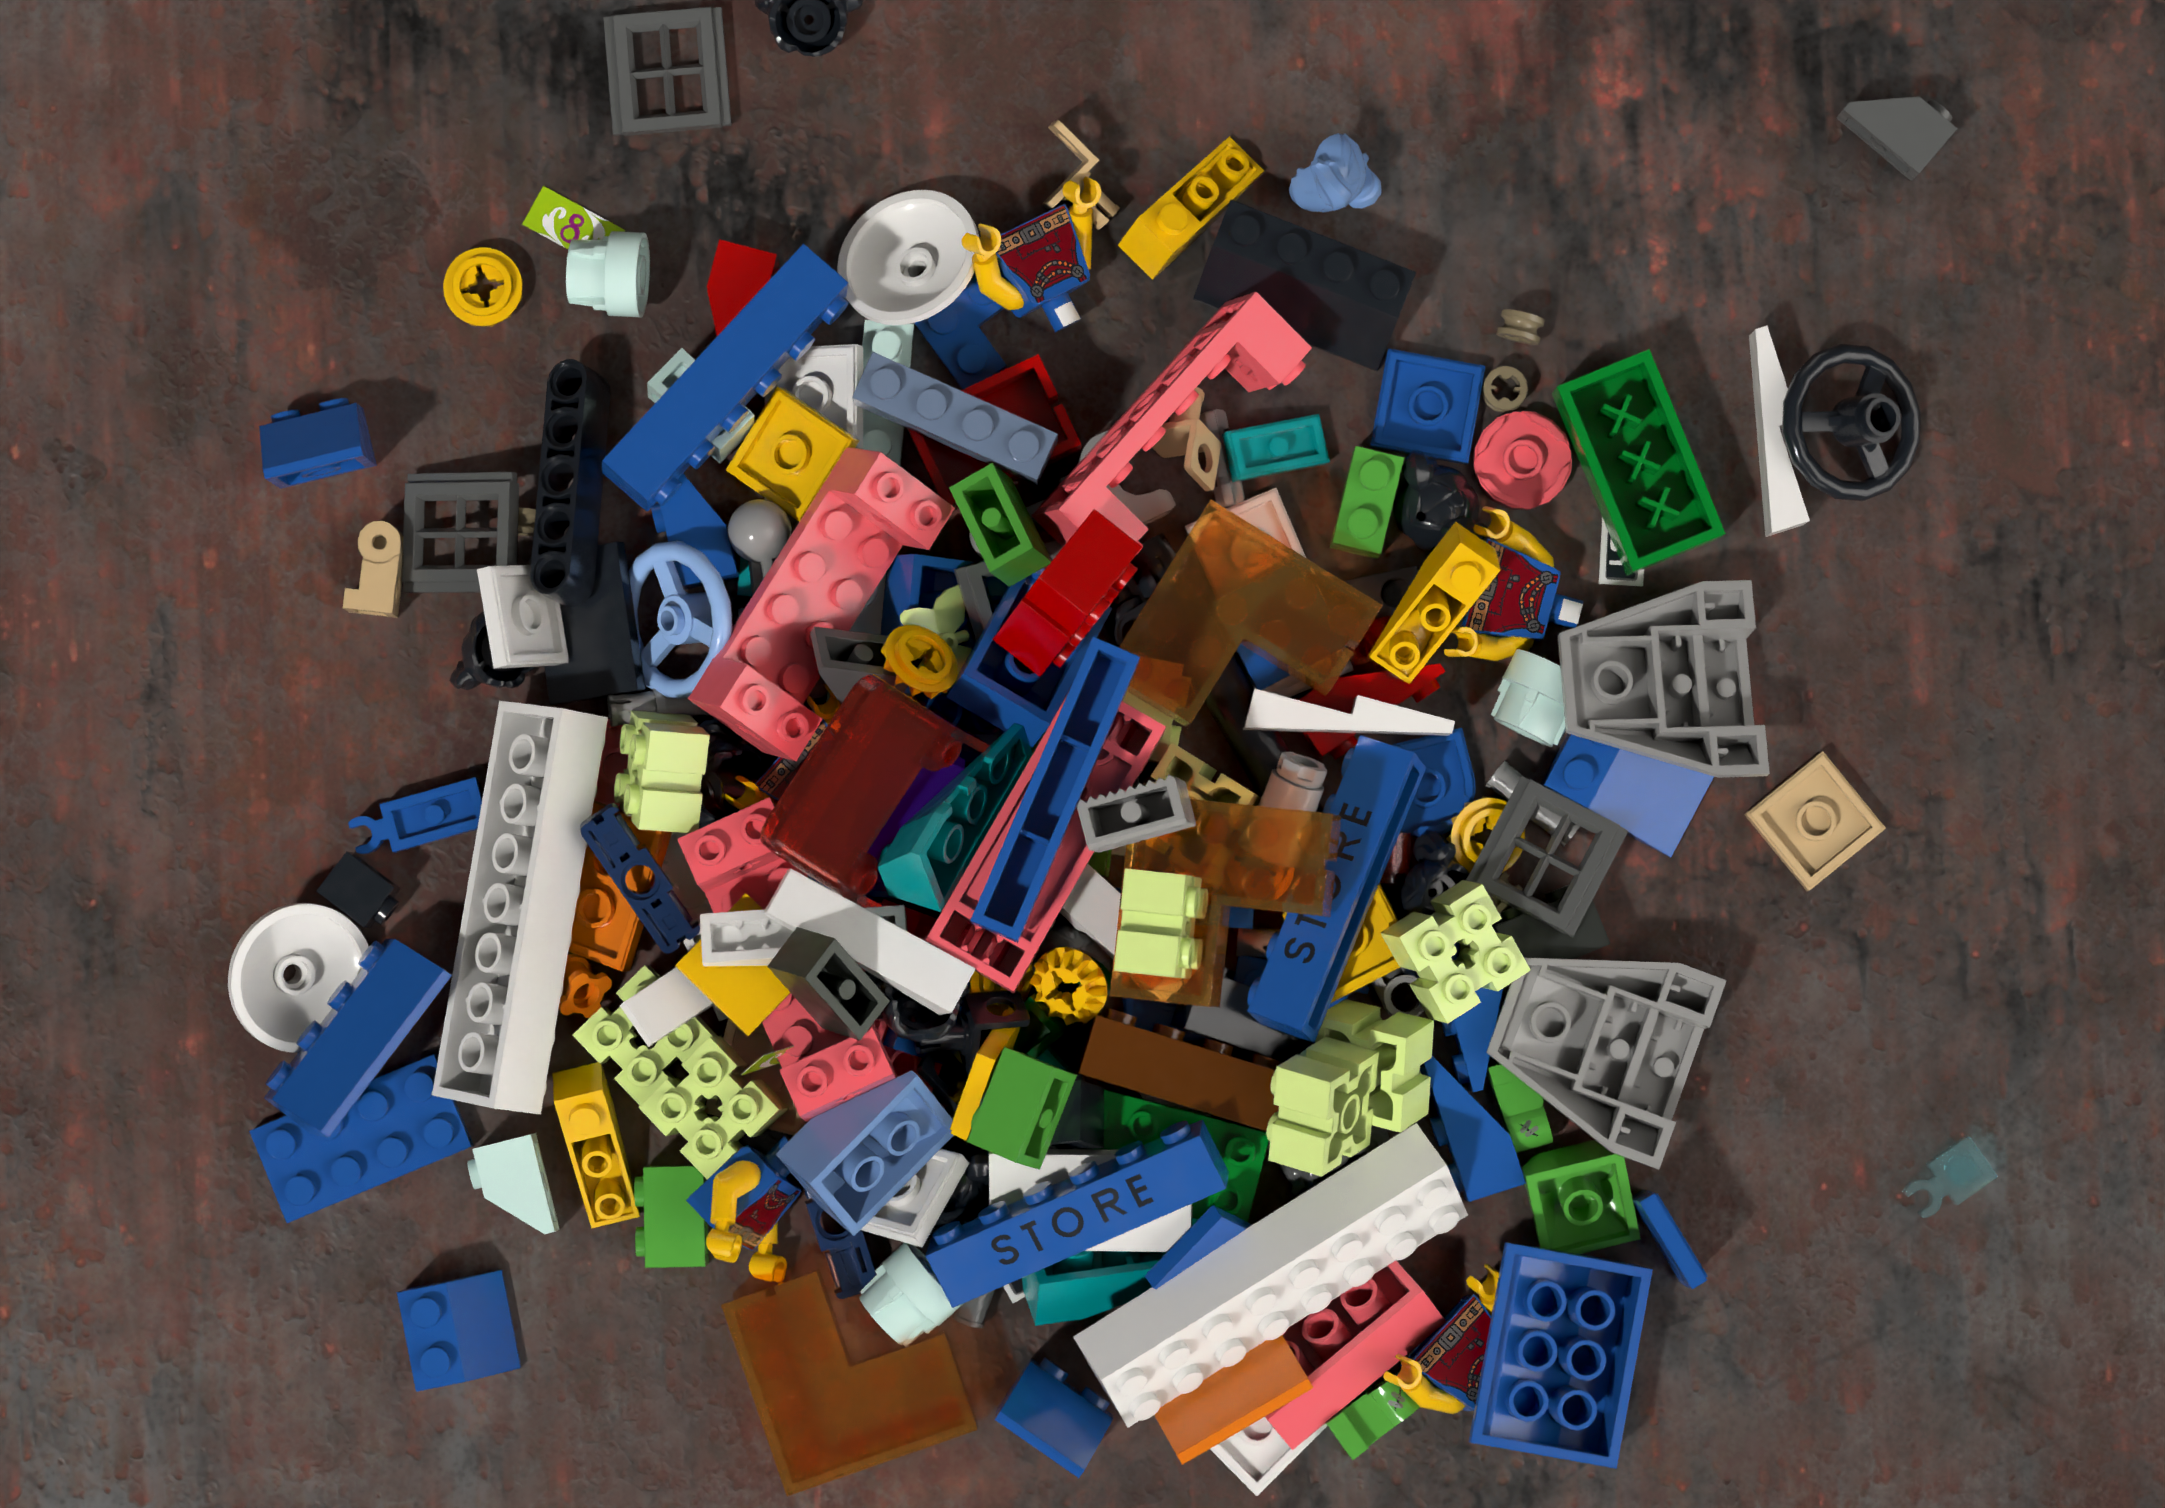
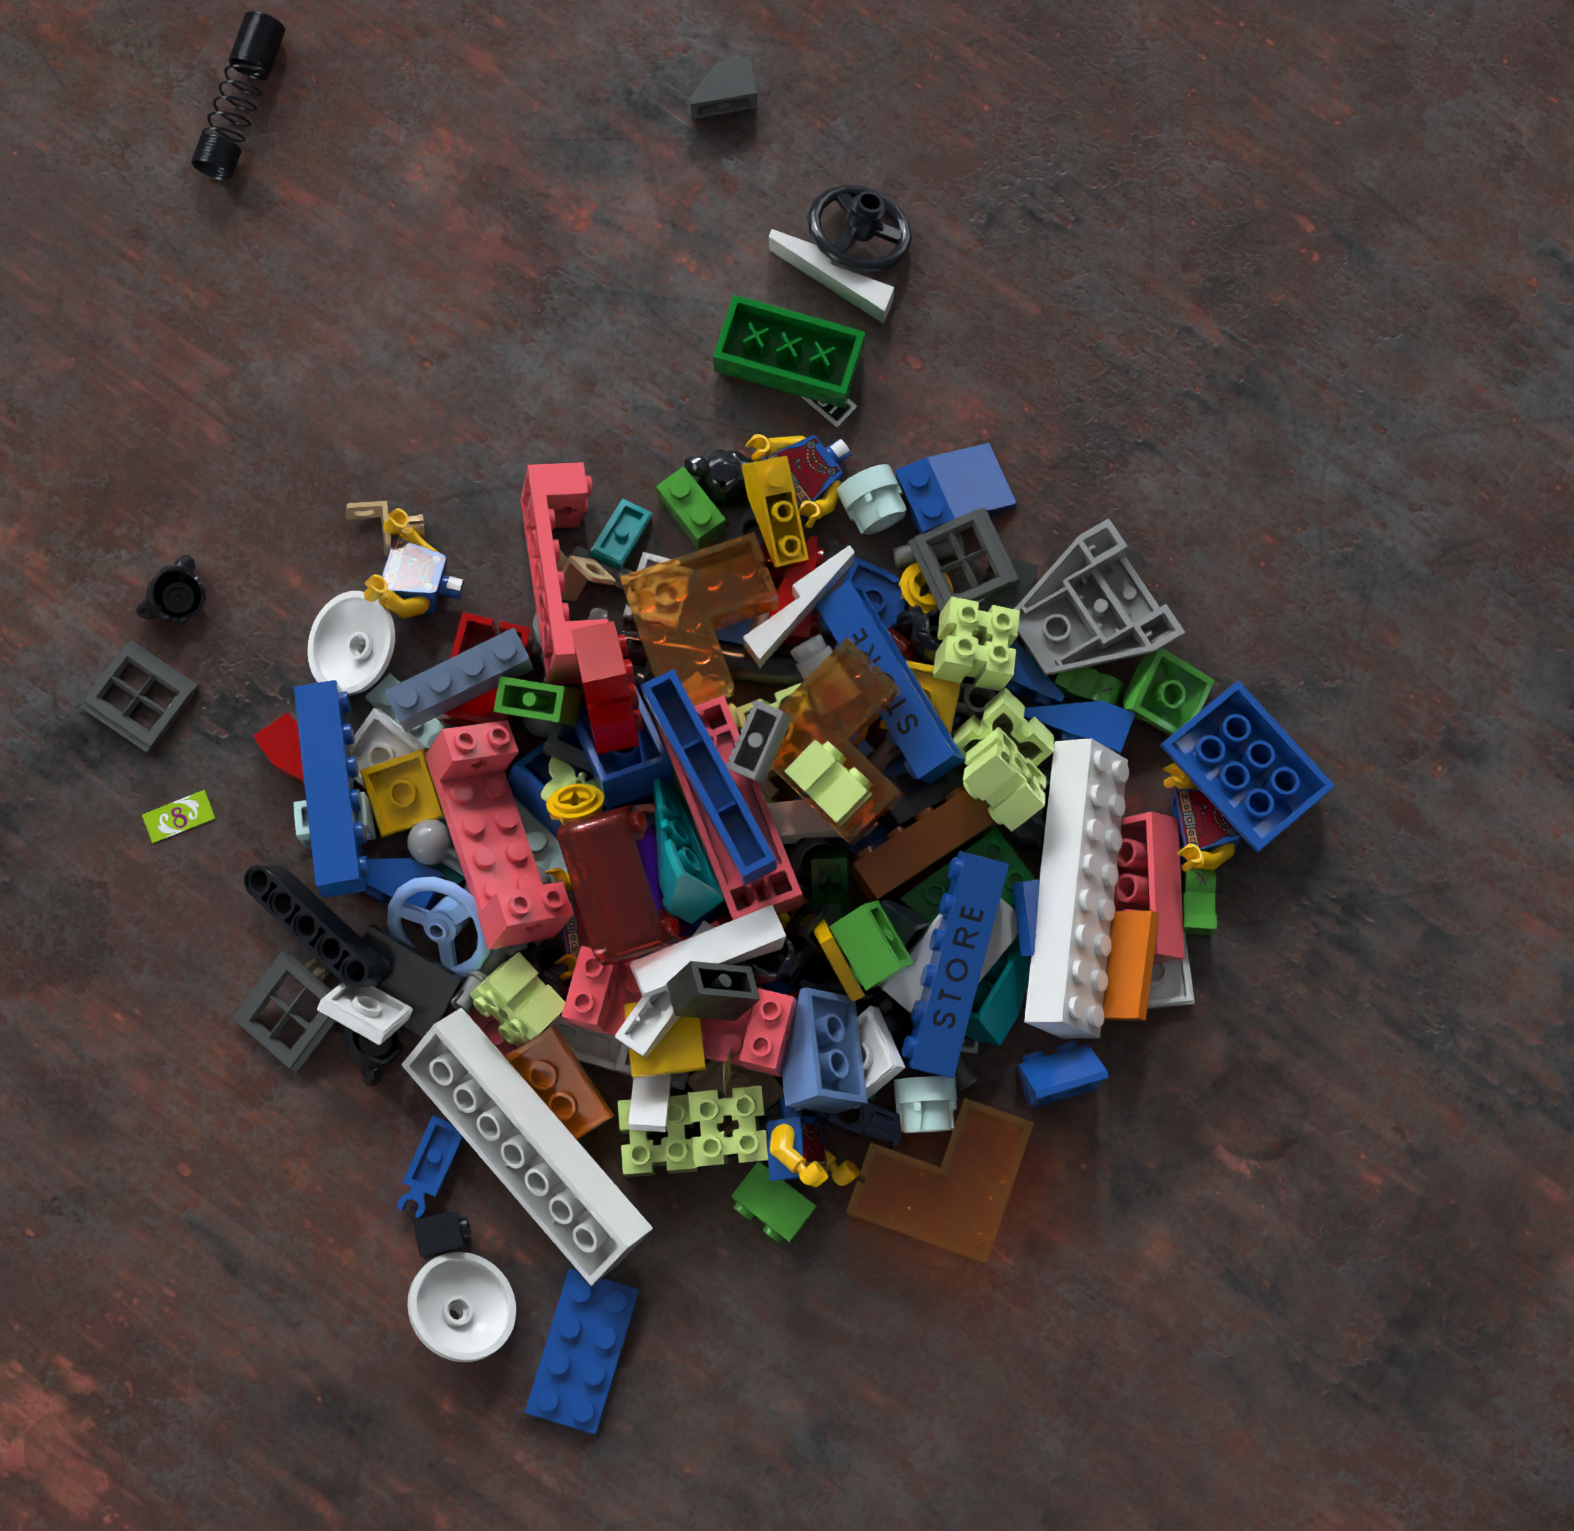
camera: 50 degrees left, 10 degrees down
blue slope [259,398,377,489] -> none
blue slope [264,939,452,1138] -> none
tan leg [343,521,403,618] -> none
blue slope [397,1270,521,1392] -> none
yellow gear [443,247,523,327] -> none
light aqua slope [467,1133,560,1234] -> none
yellow slope [553,1062,640,1229] -> none
orange brick [559,954,612,1018] -> none
light aqua piece [566,231,650,317] -> none
dark blue piece [580,803,700,953] -> none
dark grey slope [810,627,908,714] -> none
blue plate [914,271,1007,390] -> none
yellow gear [1029,947,1108,1026] -> none
yellow slope [1118,136,1264,280] -> none
black slope [1193,200,1416,372] -> none
medium blue hair [1289,133,1382,213] -> none
blue tile [1370,348,1485,465] -> none
coral tile [1473,411,1572,510] -> none
dark tan bush [1481,366,1528,413] -> none
dark tan bush [1496,309,1545,345] -> none
light grey wedge [1558,580,1770,778] -> none
blue tile [1632,1189,1708,1289] -> none
tan tile [1744,751,1886,891] -> none
clear light blue plate [1902,1135,1998,1218] -> none

